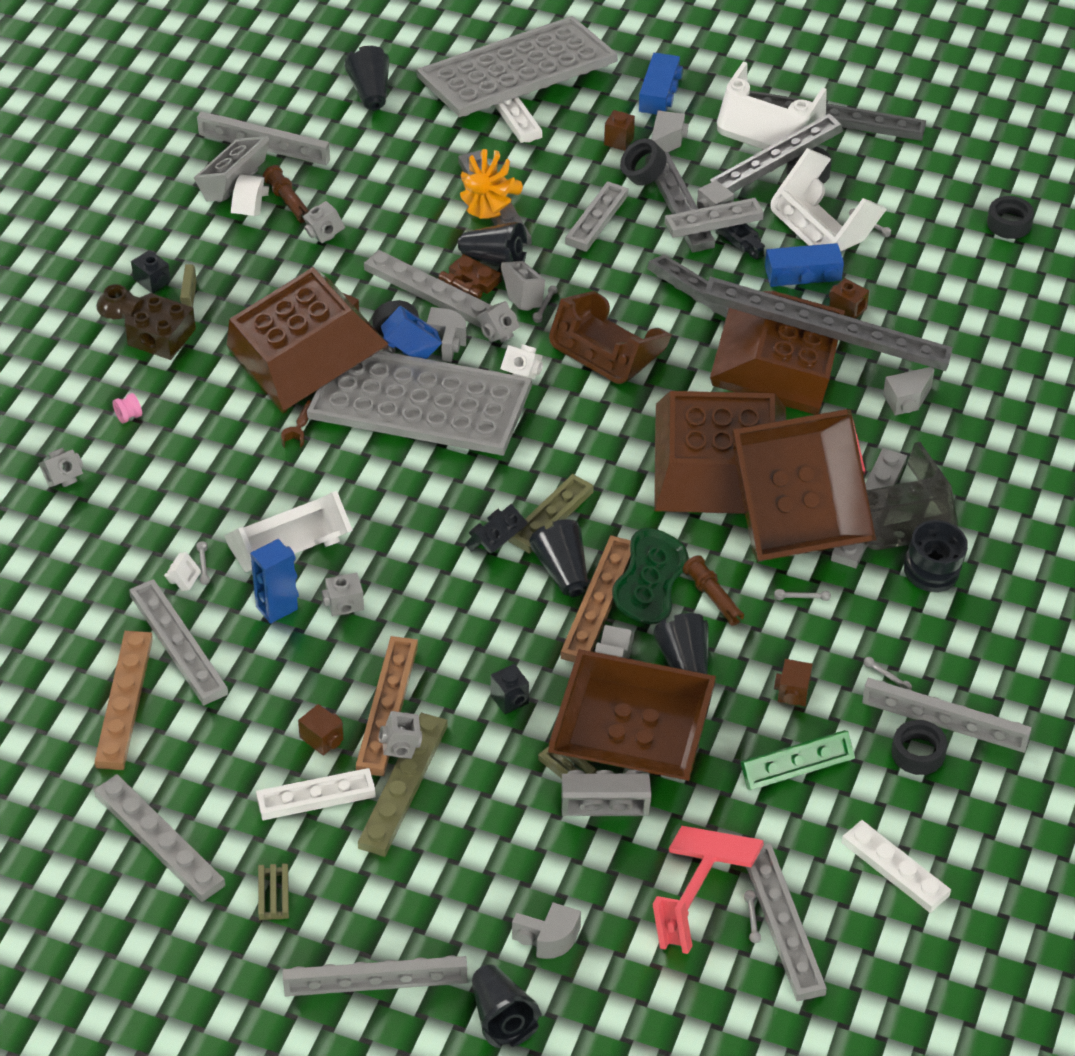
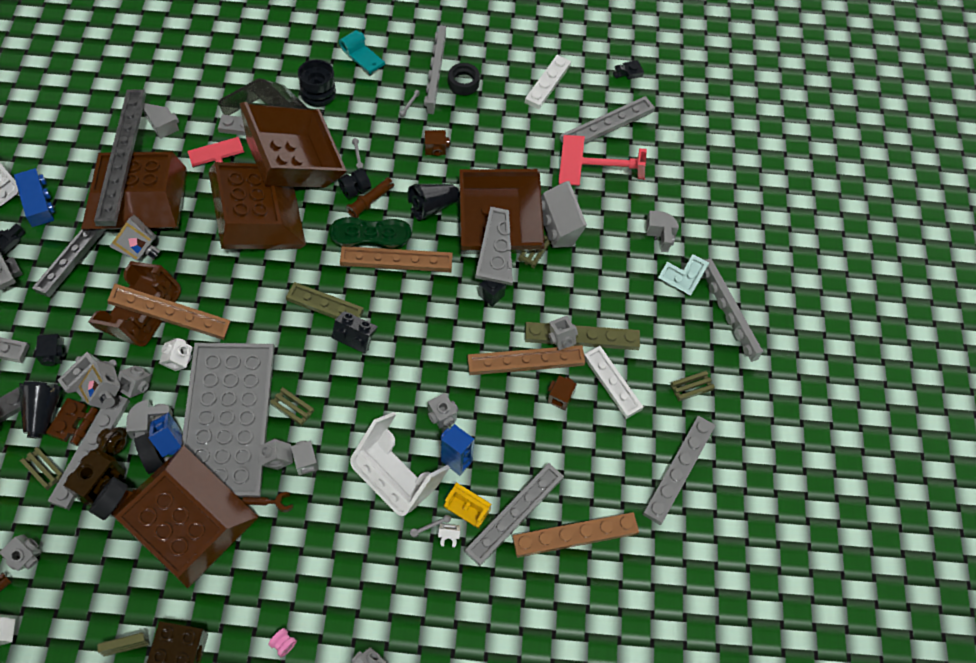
camera: 110 degrees left, 15 degrees up
black cone [472,964,542,1048] -> none
black cone [529,519,588,597] -> none
light grey brick [595,625,634,659] -> none
plate [740,730,855,790] -> none
light grey hinge [744,890,761,943] -> none
reddish brown brick [829,278,869,319] -> none
none -> olive tile [20,447,63,490]
none -> black brick [35,334,66,366]
none -> dark brown brick [63,427,127,507]
none -> light grey torso [76,360,121,409]
none -> black tyre [89,477,128,520]
none -> medium nougat plate [108,284,230,340]
none -> light grey torso [109,215,160,260]
none -> light grey brick [259,439,293,470]
none -> olive tile [270,387,314,426]
none -> light grey brick [291,441,319,476]
none -> black wheel [338,168,372,199]
none -> teal door [339,30,385,74]
none -> yellow hinge [444,482,492,529]
none -> light grey wing [475,207,513,286]
none -> black plate [613,60,644,79]
none -> light aqua plate [658,254,709,296]

